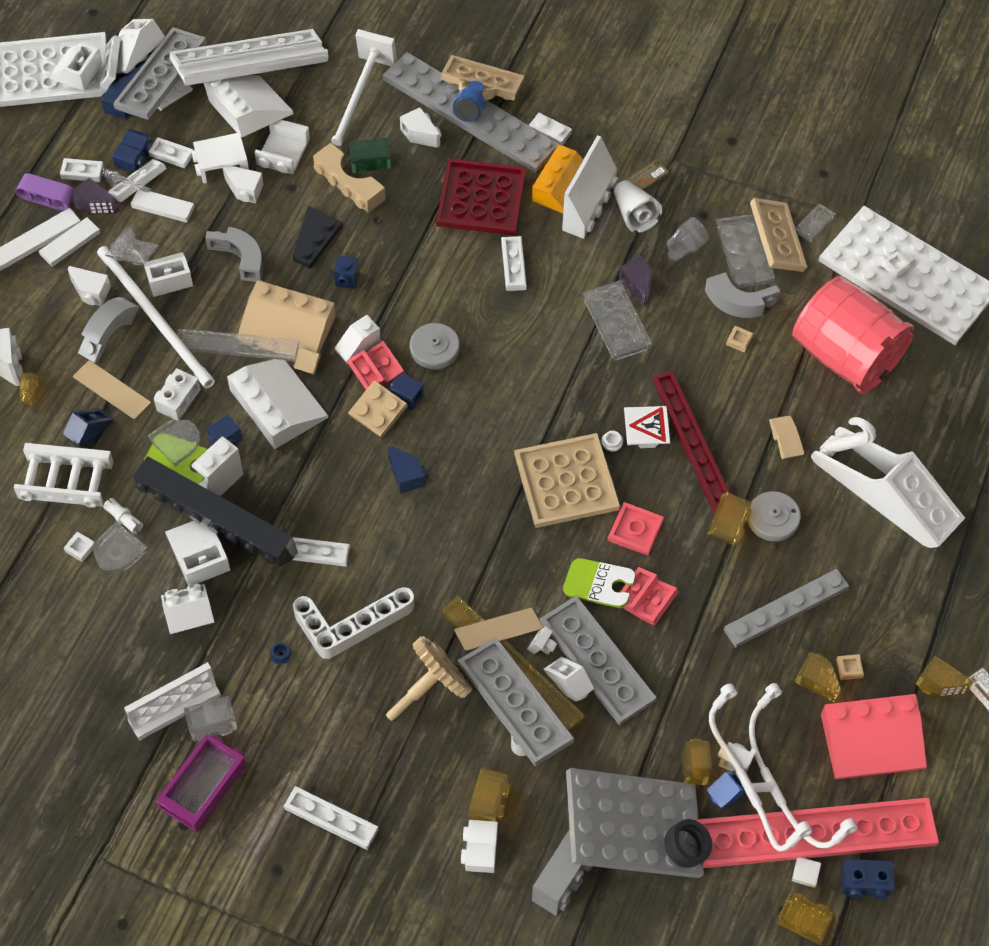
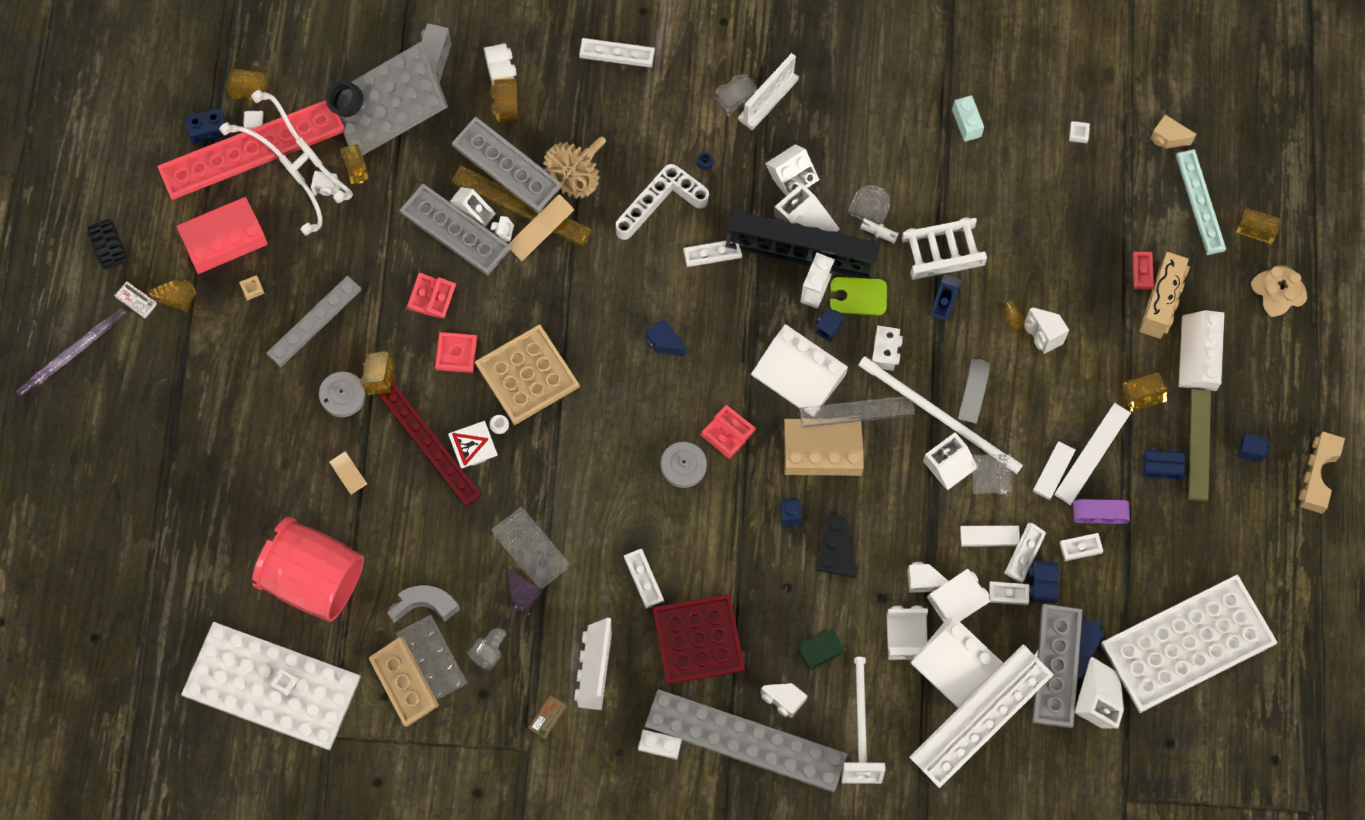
camera: 160 degrees right, 10 degrees up
white slope [49,42,103,91] -> none
white tile [64,532,96,563] -> none
white slope [68,266,111,306] -> none
clear purple slope [71,177,119,214] -> none
tan sticker [73,360,151,419] -> none
white tile [100,35,121,90] -> none
clear sword [101,168,151,192] -> none
clear tile [148,419,200,467] -> none
piece [156,733,247,833] -> none
light grey arch [205,227,263,282] -> none
tan tile [294,348,321,374] -> none
tan arch [313,143,386,213] -> none
white slope [335,315,381,364] -> none
tan plate [348,381,408,438] -> none
dark blue brick [390,373,424,410] -> none
tan plate [440,55,524,122] -> none
light orange slope [532,144,584,213] -> none
piece [563,558,635,608] -> none
white cone [614,180,662,232] -> none
brick [707,770,746,808] -> none
tan tile [726,326,754,353] -> none
clear yellow slope [795,652,842,703] -> none
clear plate [796,203,835,242] -> none
white piece [811,417,965,548] -> none

